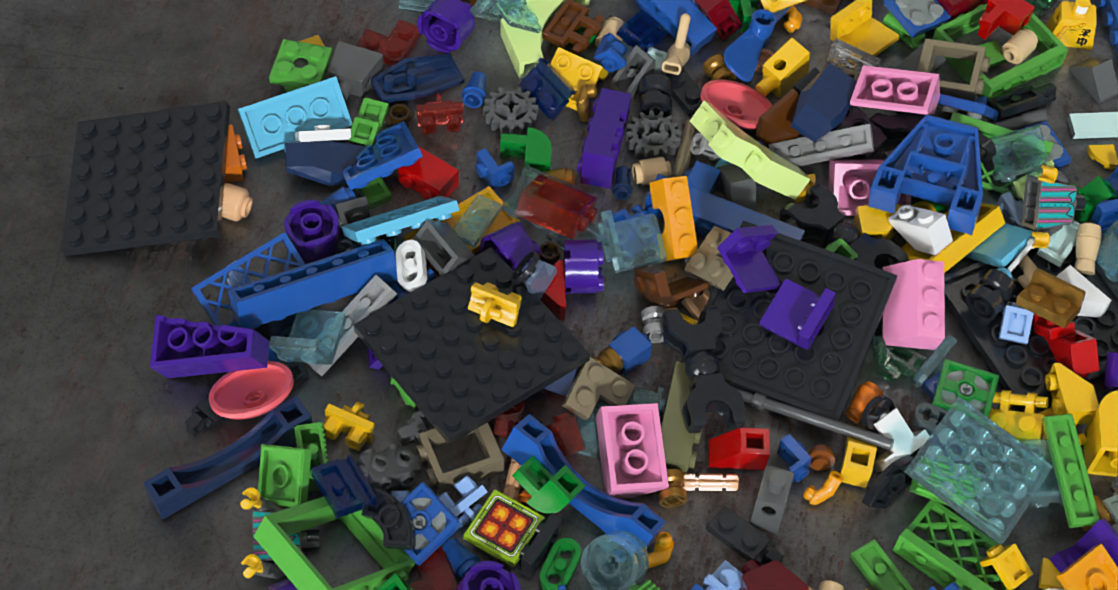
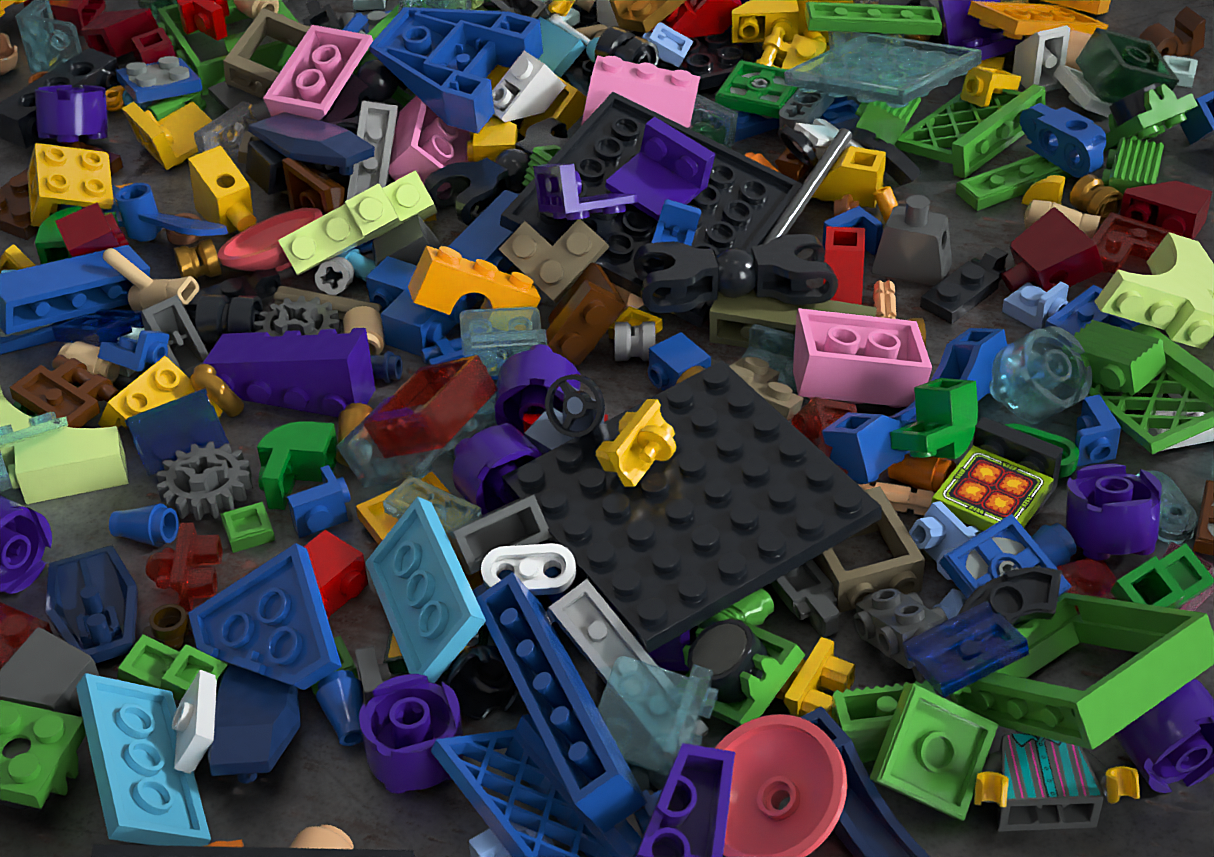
camera: 80 degrees left, 15 degrees down
none -> bright green tile [220,502,275,553]
none -> blue bracket [652,199,702,260]
none -> piece [676,615,805,727]

